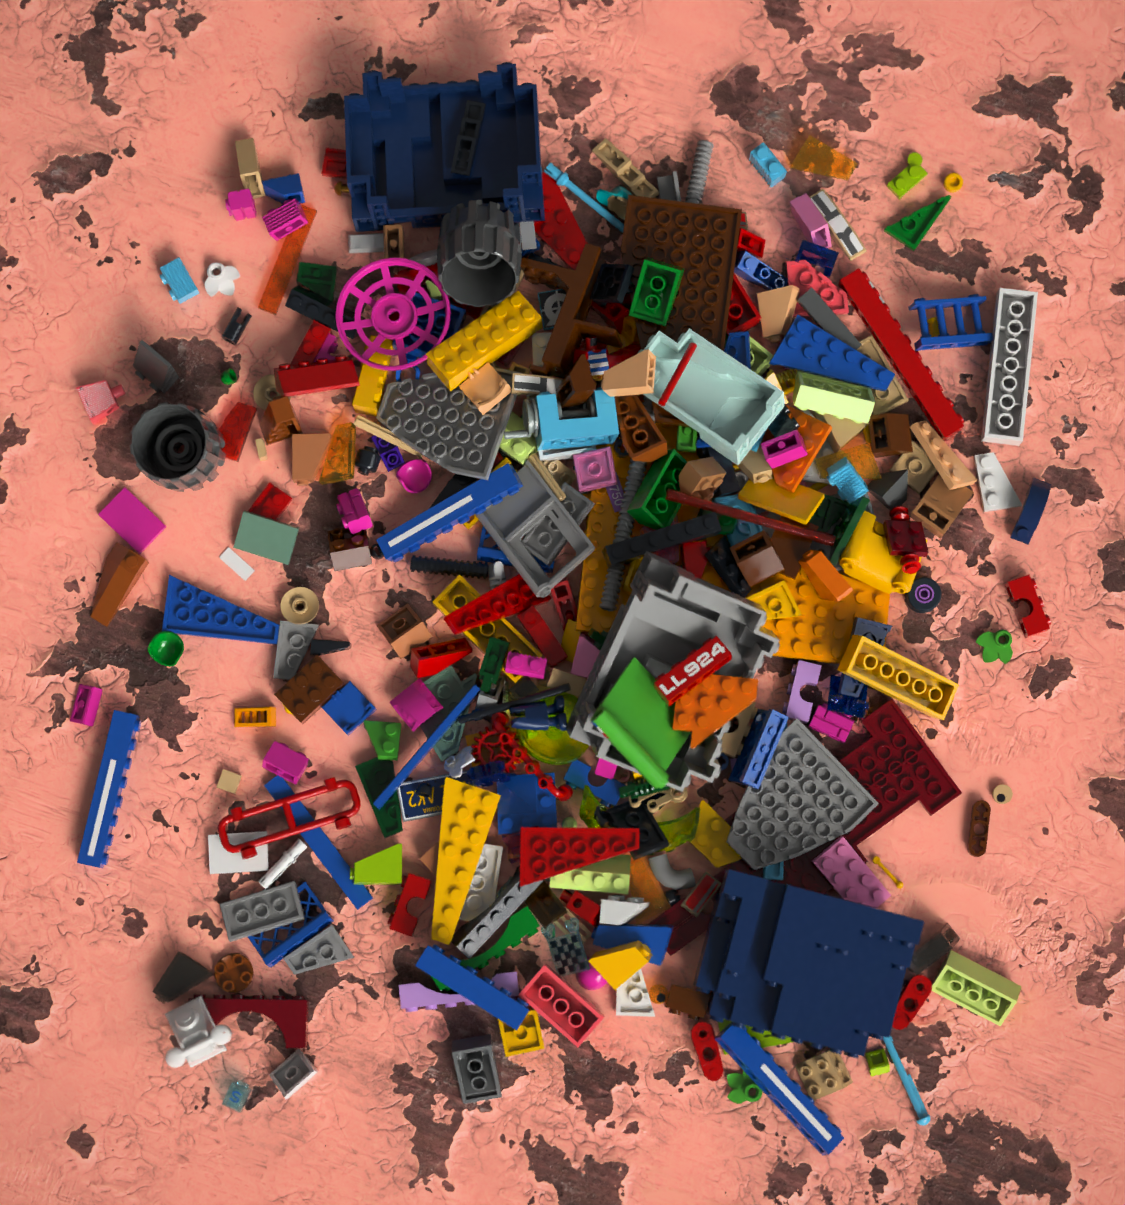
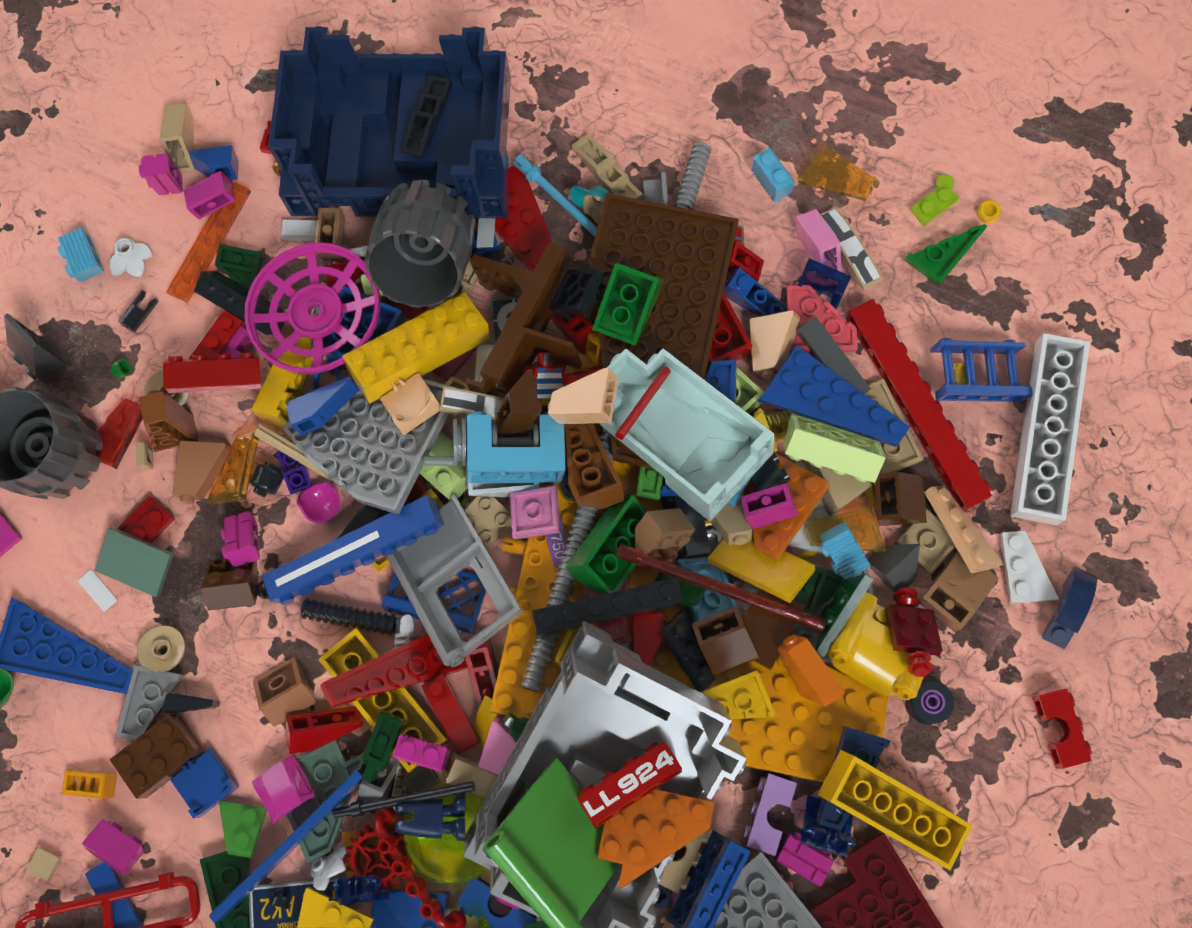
camera: 10 degrees right, 5 degrees down
light grey tile [522,482,595,567] -> none
tan axle [527,453,566,502] -> none
bright green plate [976,630,1013,664] -> none
none -> blue slope [286,376,359,435]

